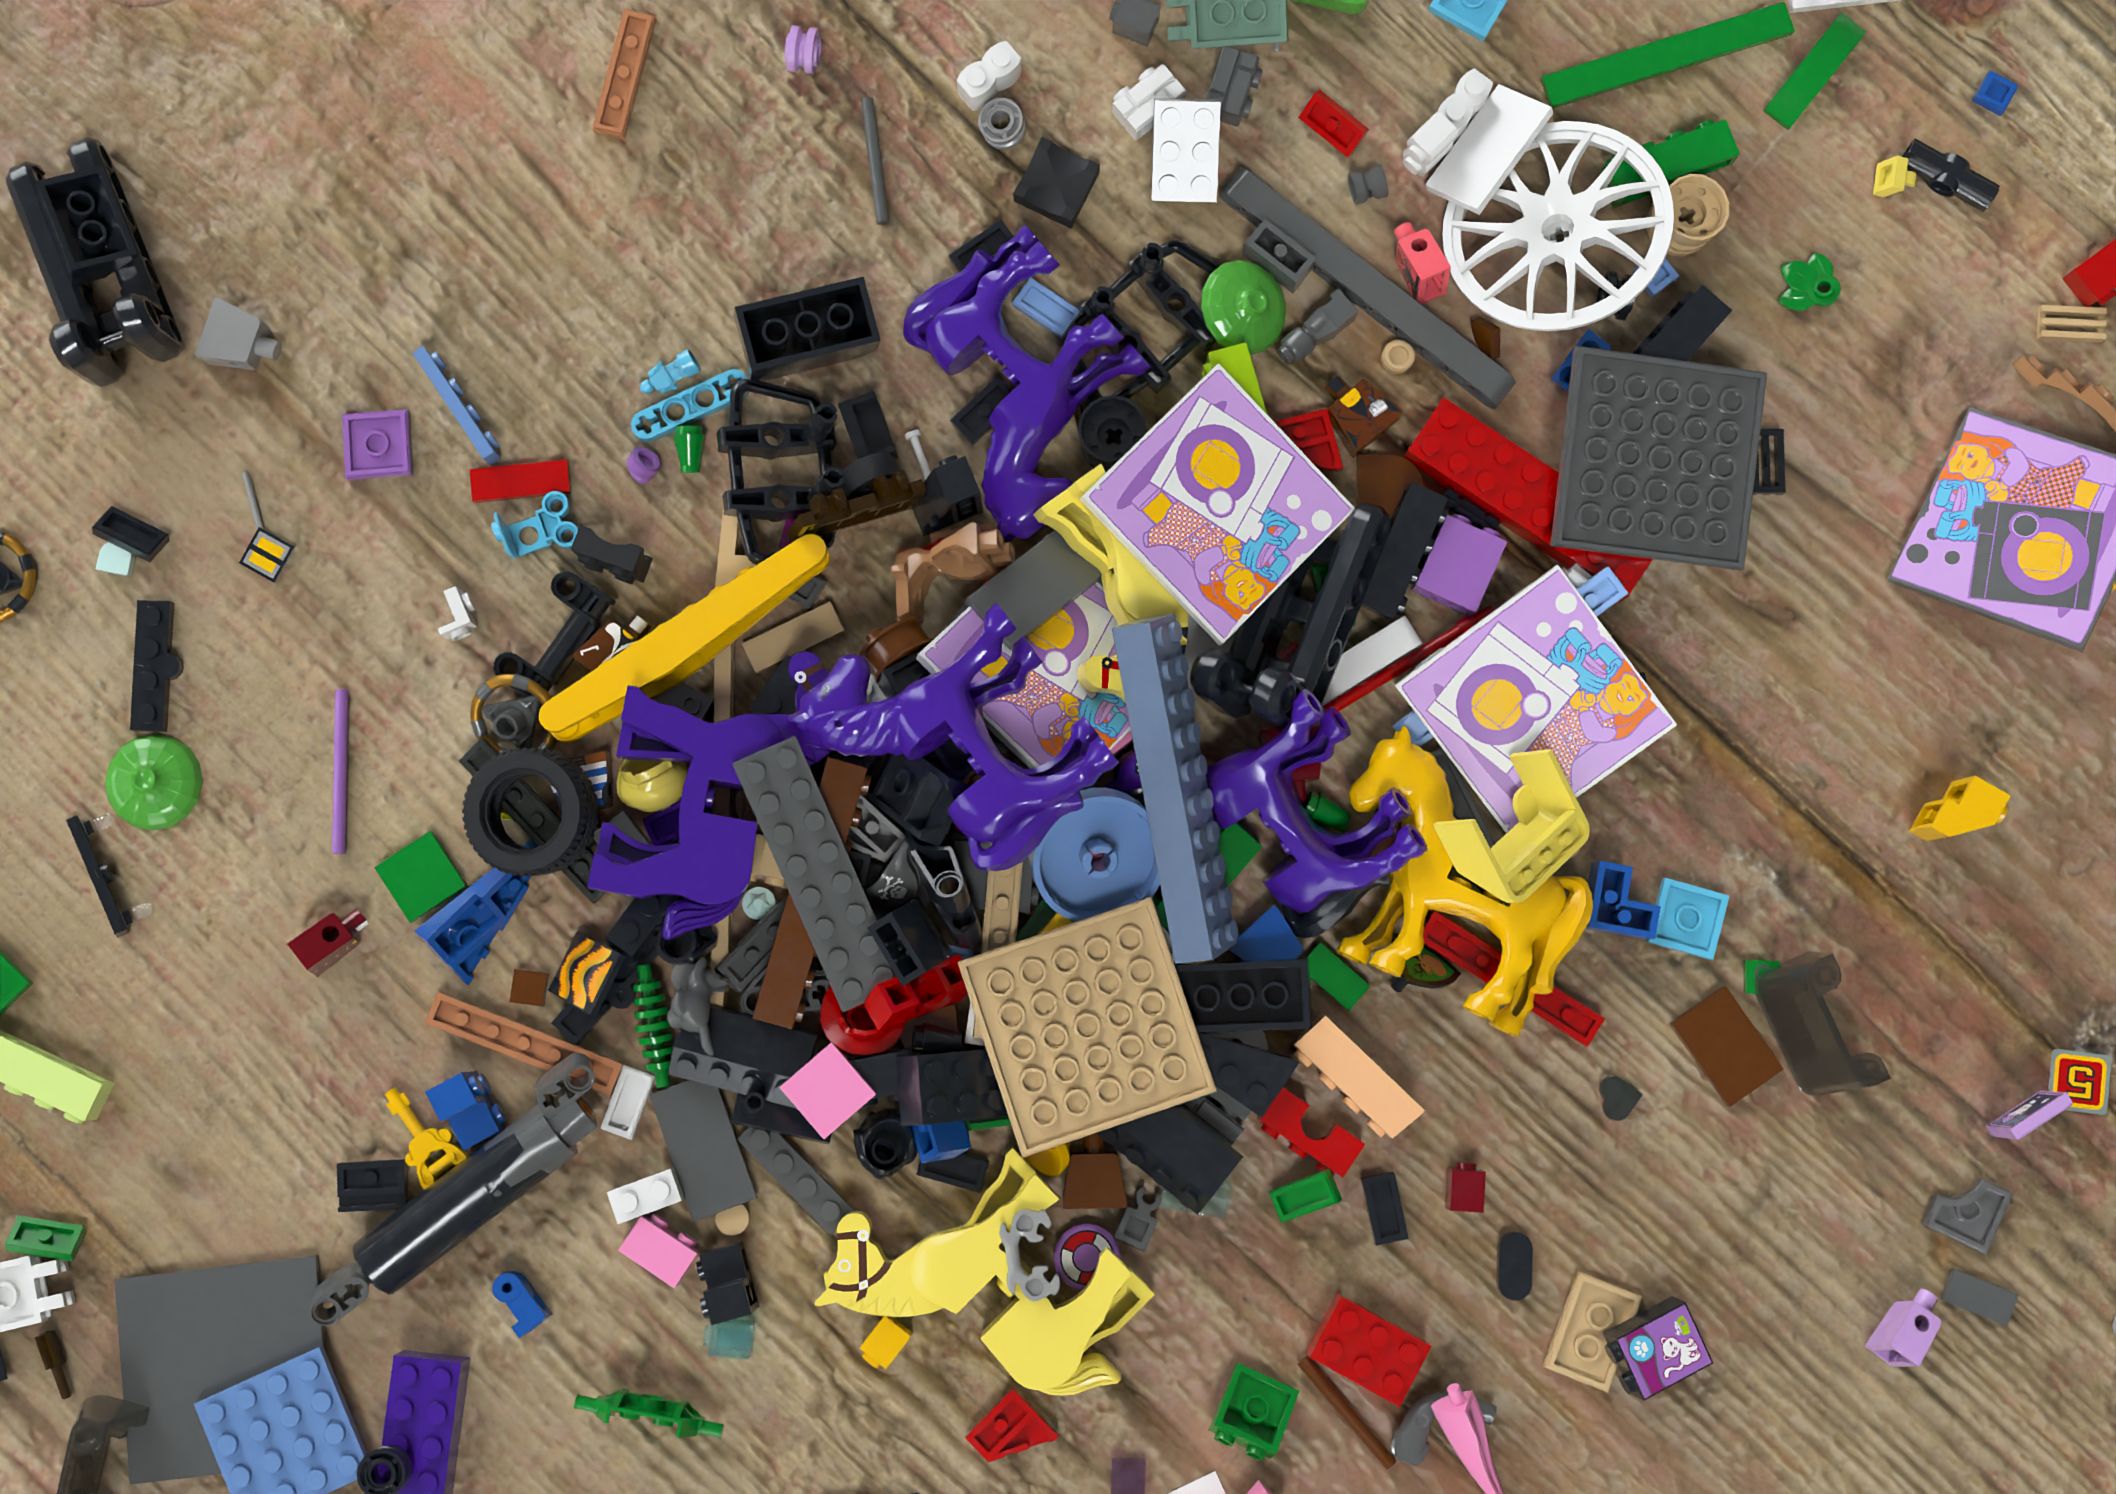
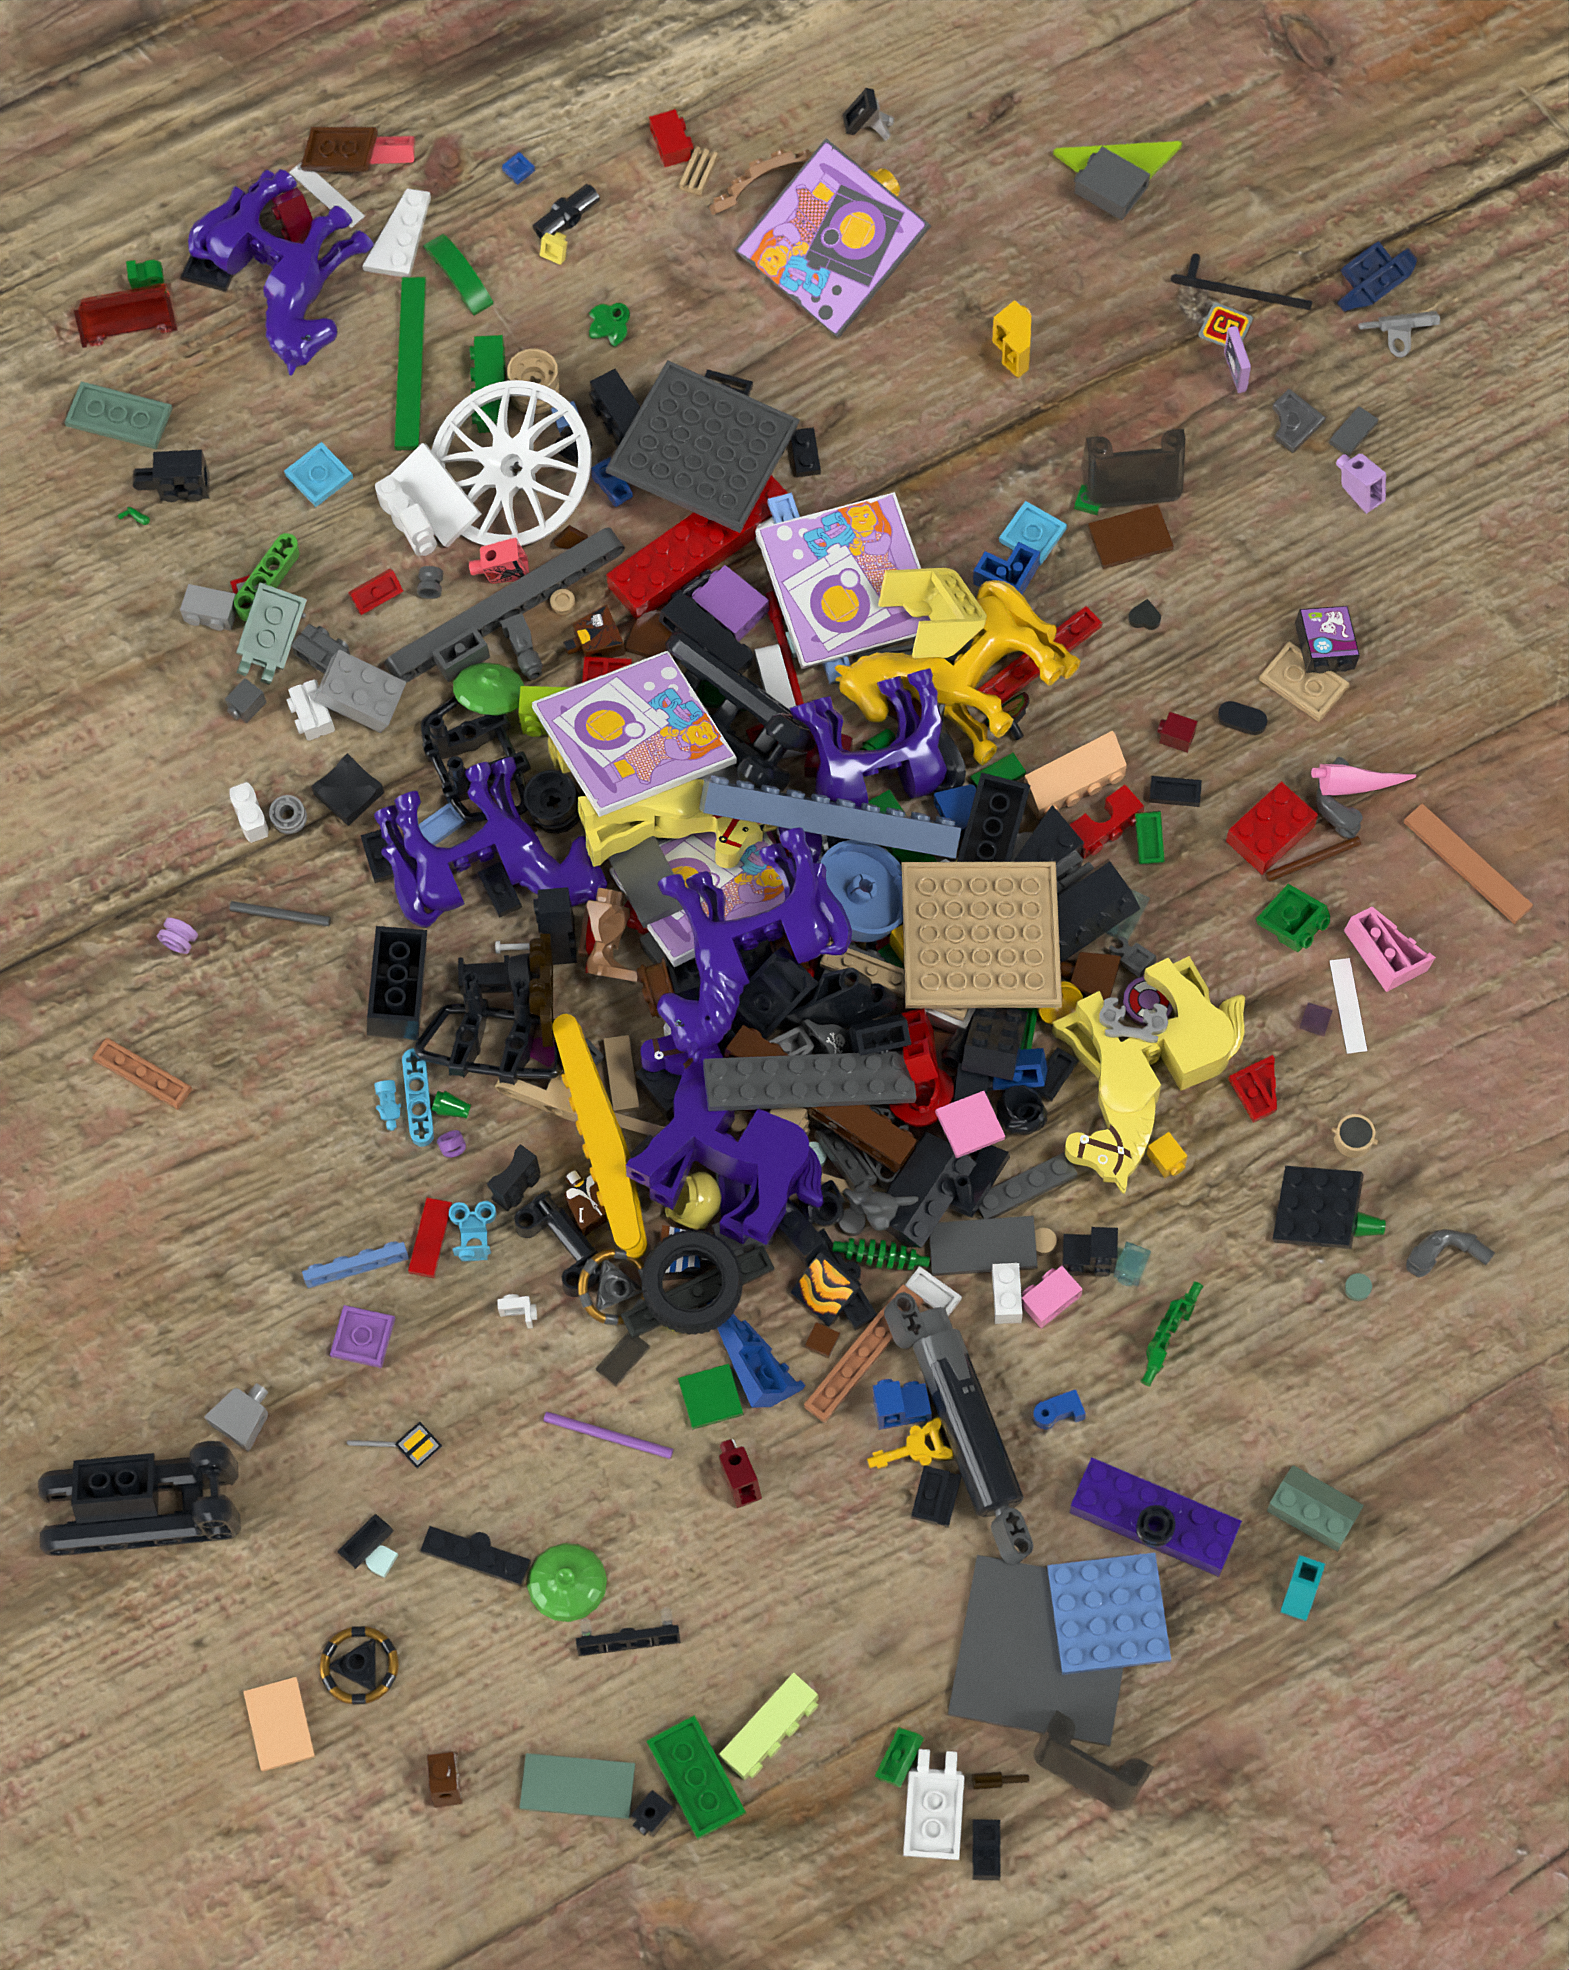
camera: 70 degrees left, 15 degrees down
none -> clear smoke tile [596,1331,650,1387]
none -> black plate [791,427,821,478]

